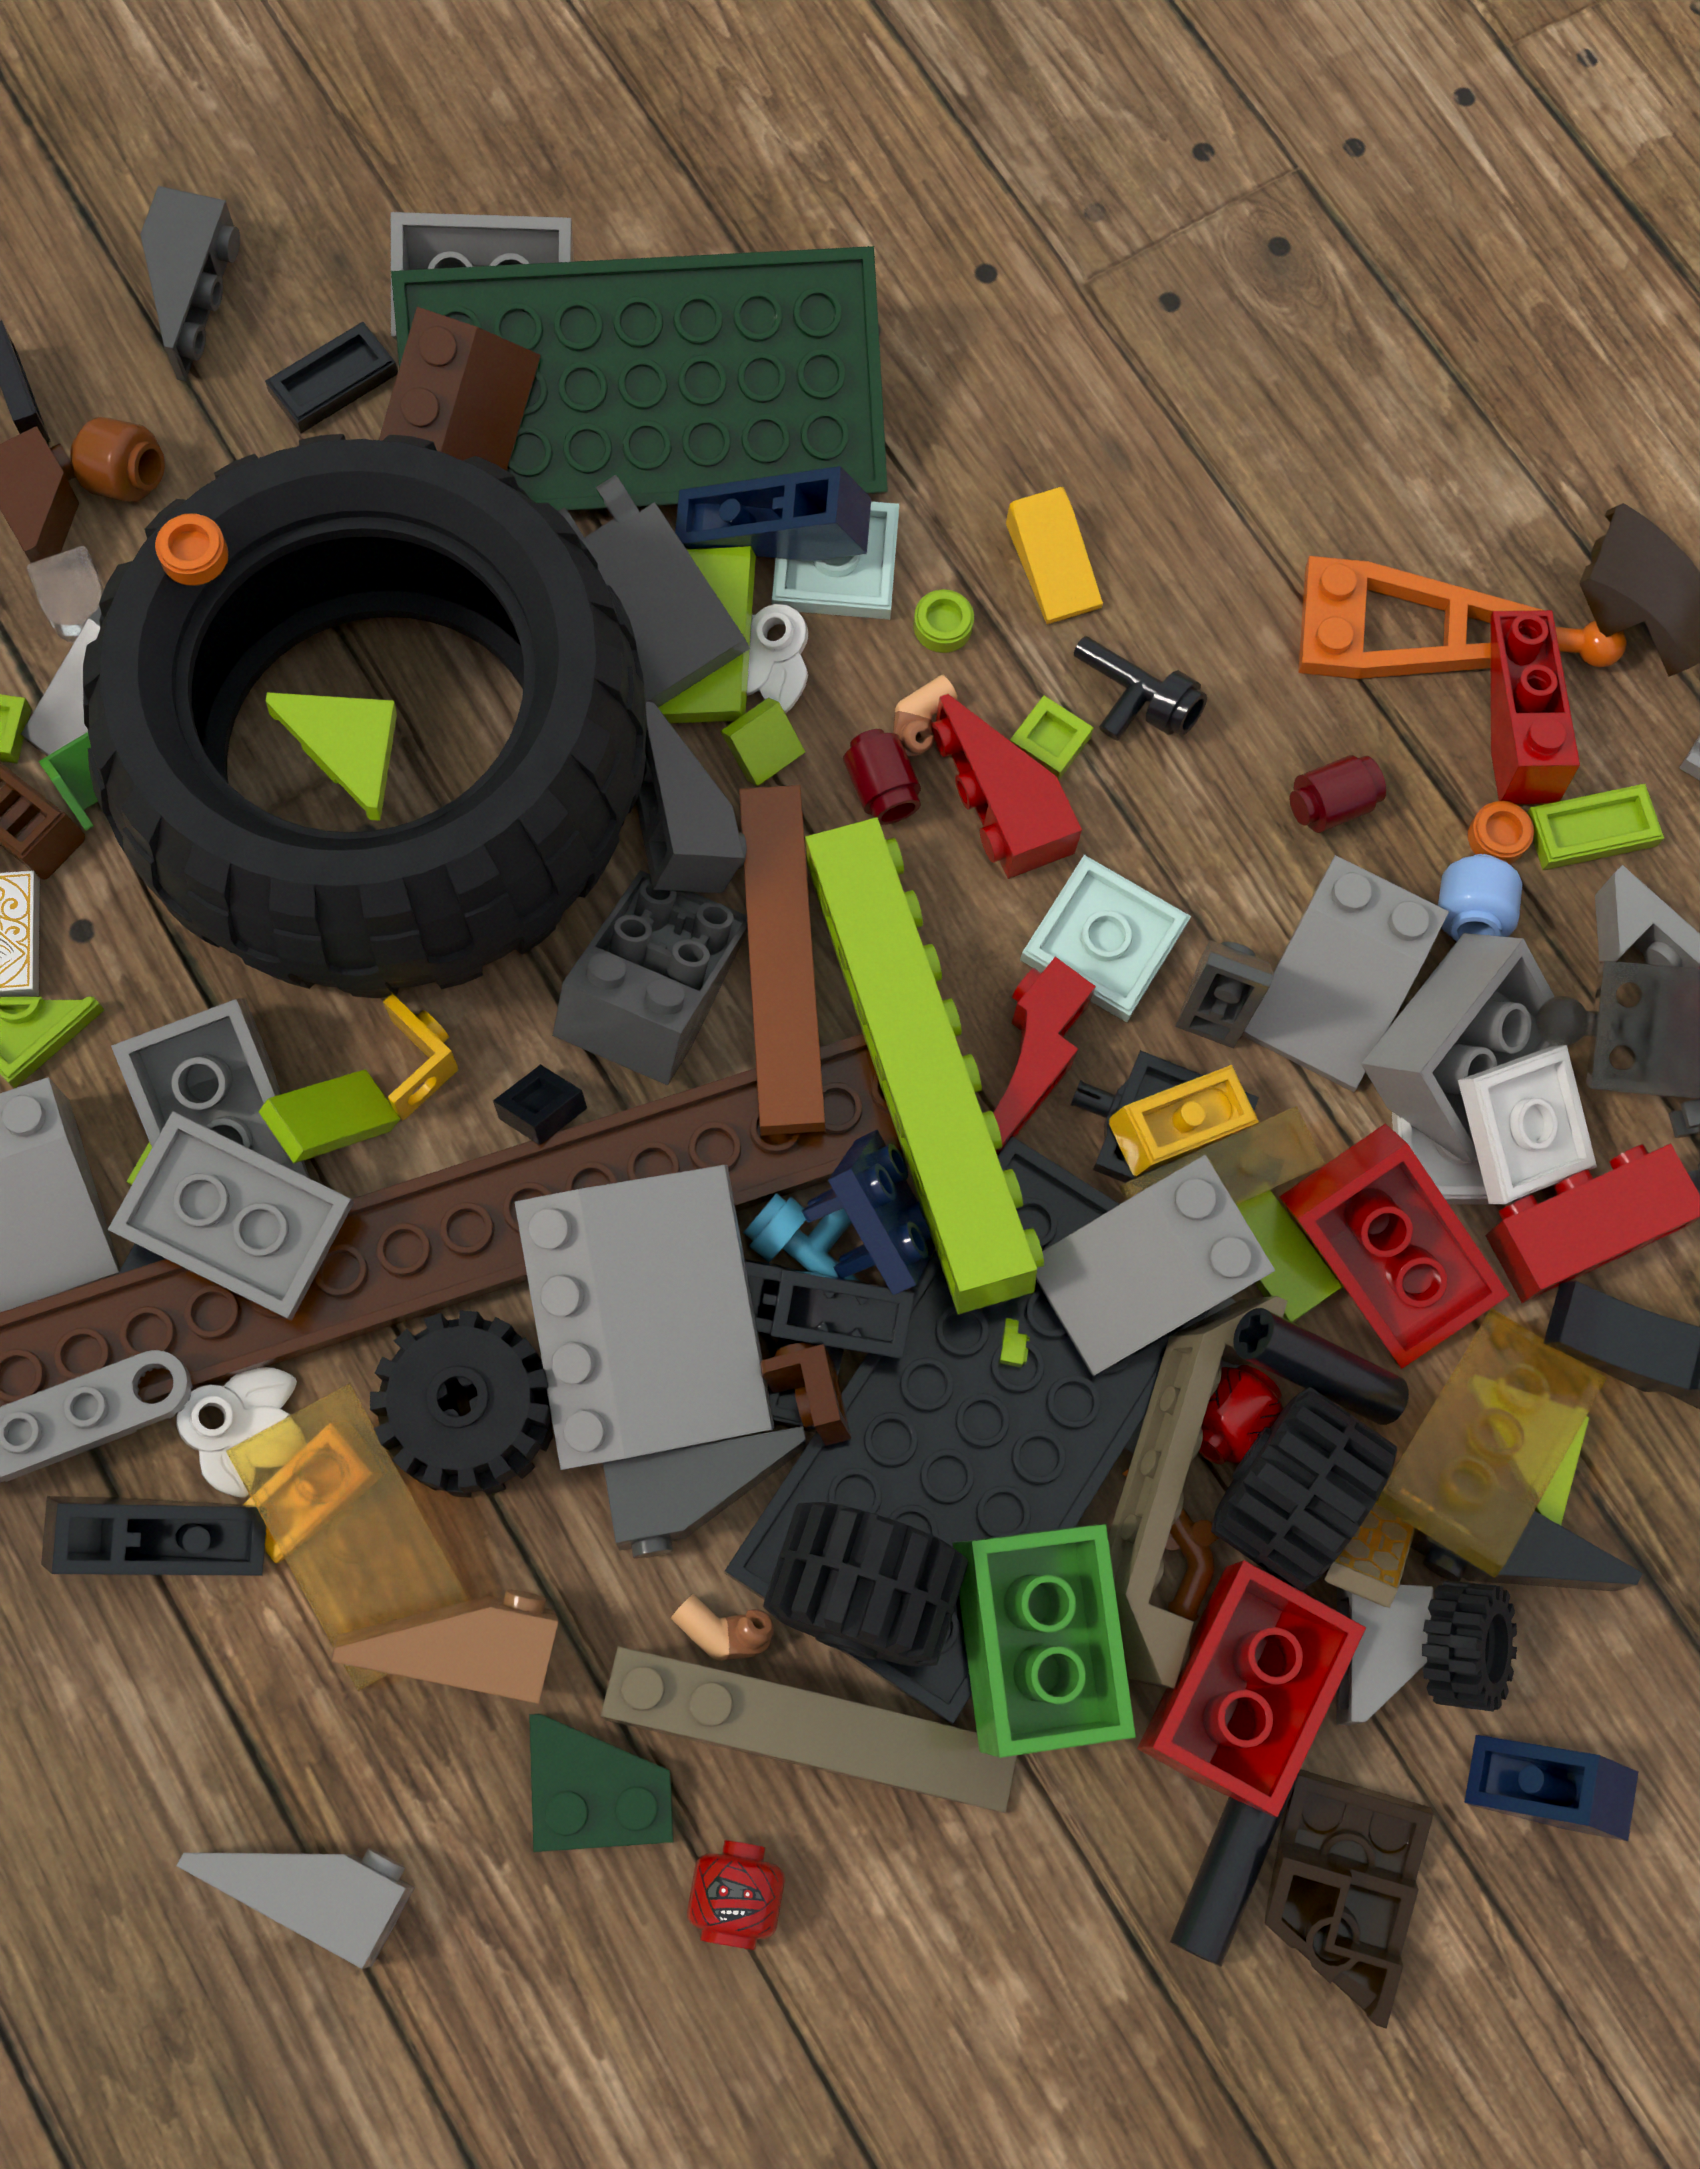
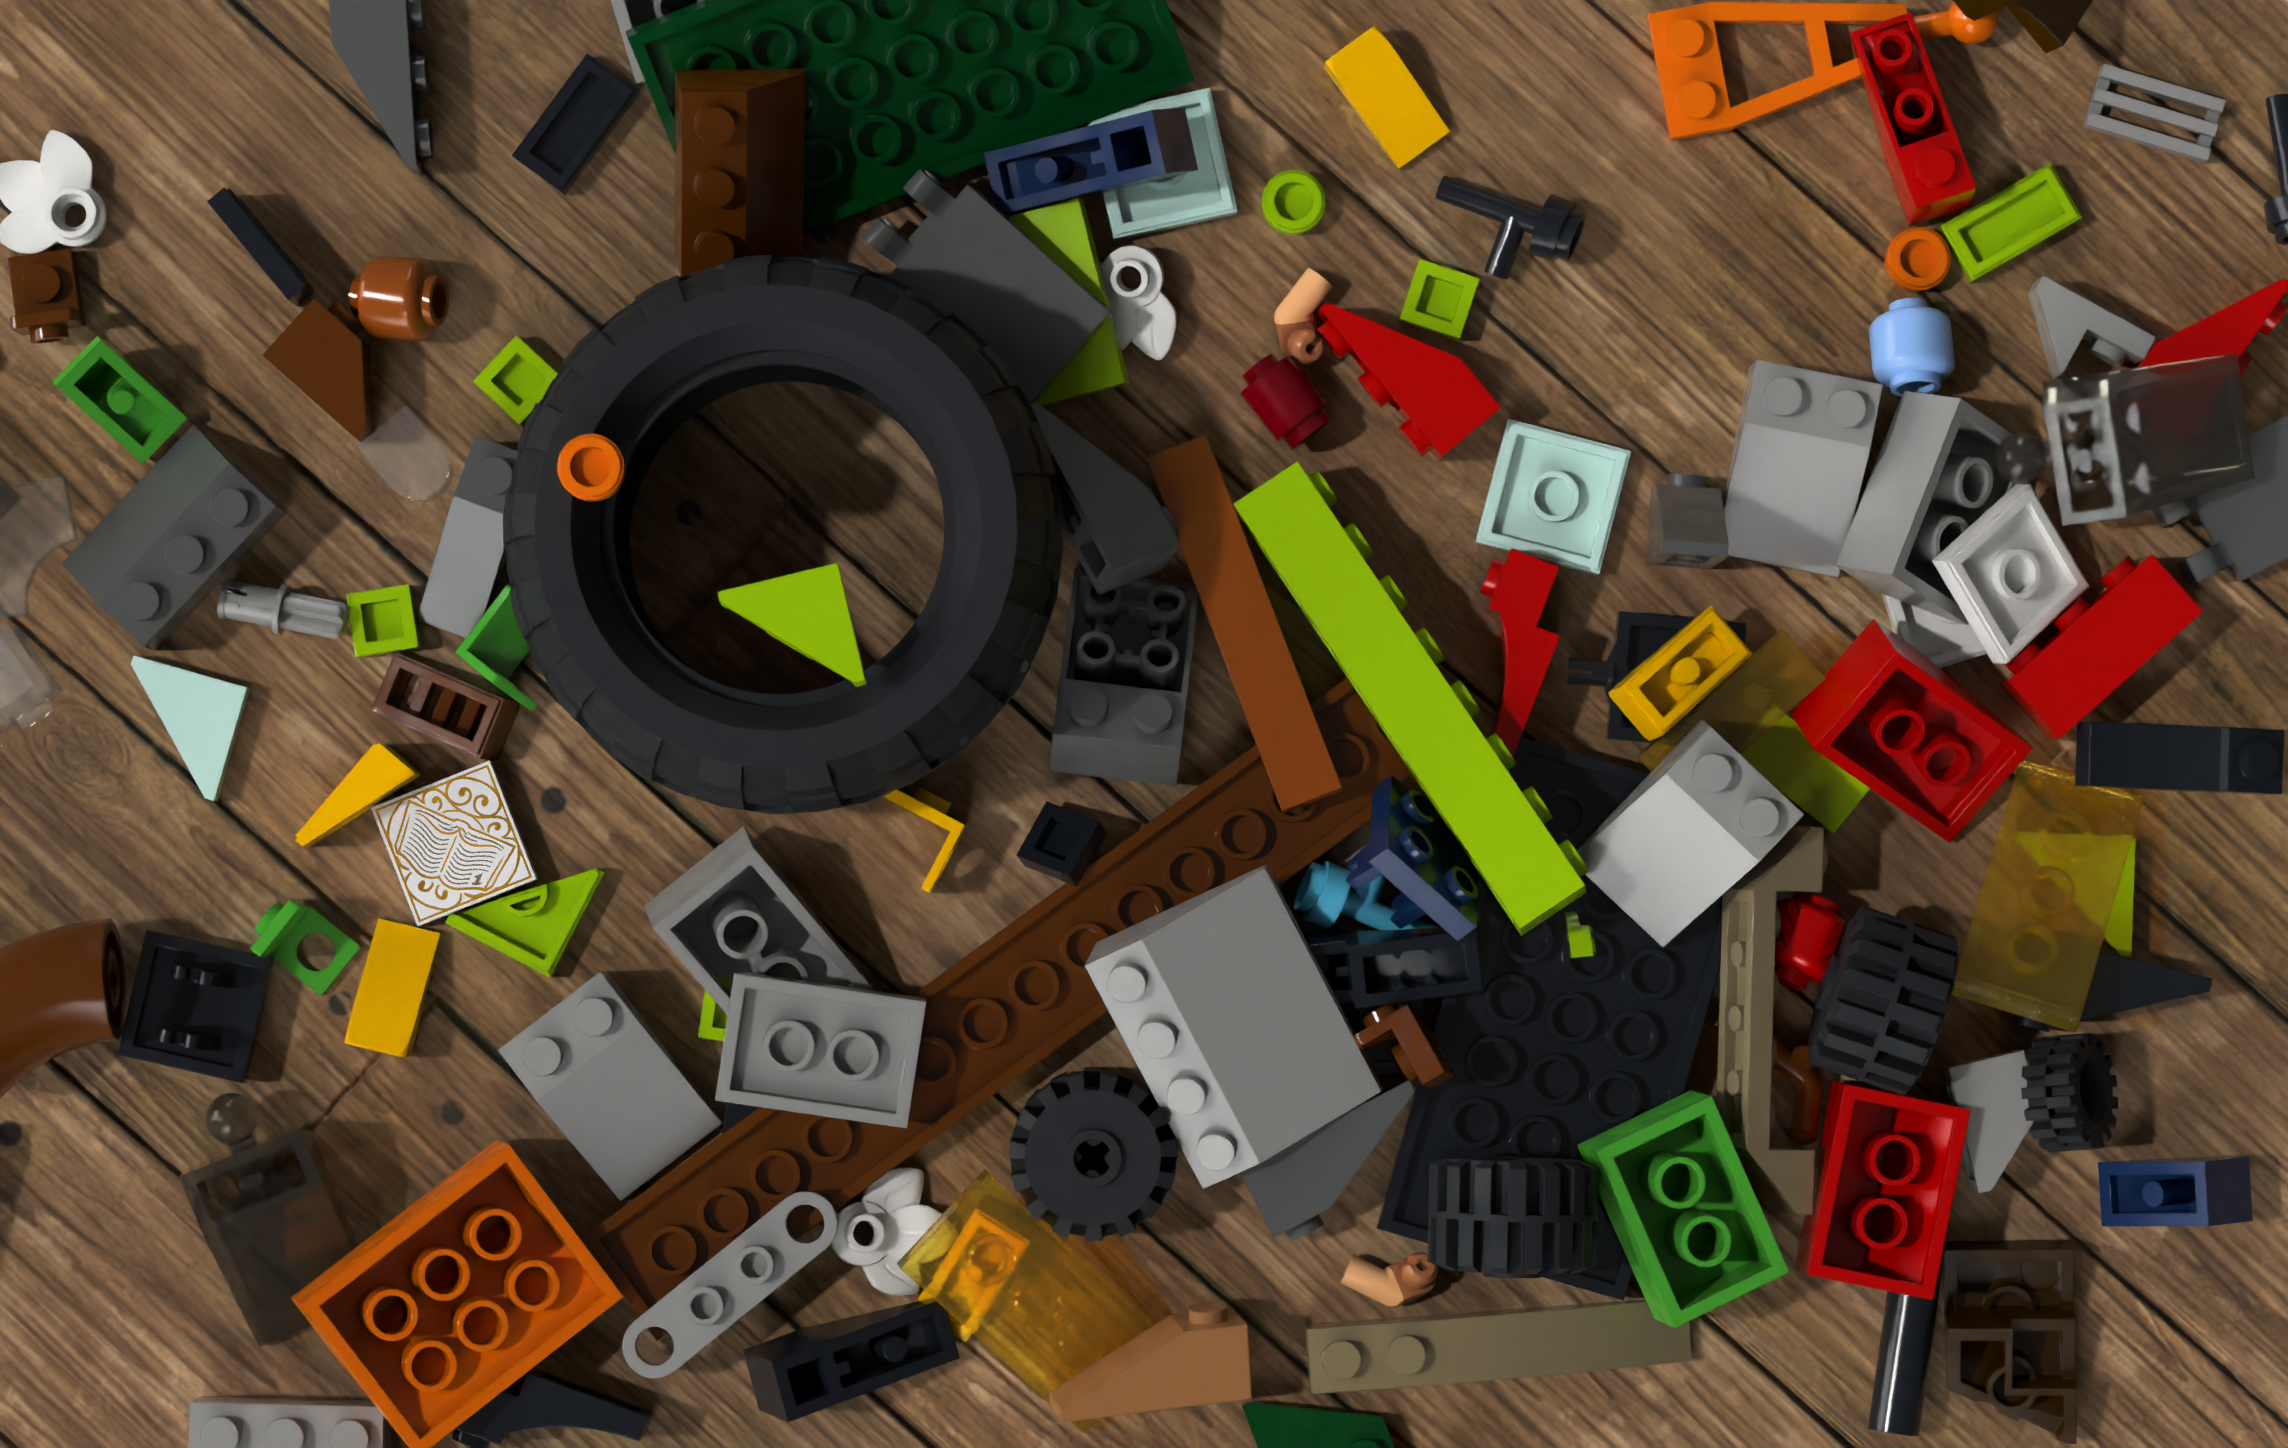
camera: 10 degrees left, 15 degrees up
lime tile [258,1069,400,1163] -> none
lime tile [720,697,805,786] -> none
black piece [1233,1308,1409,1425] -> none
dark red brick [1289,755,1386,833] -> none
dark tan tile [1324,1502,1417,1608] -> none

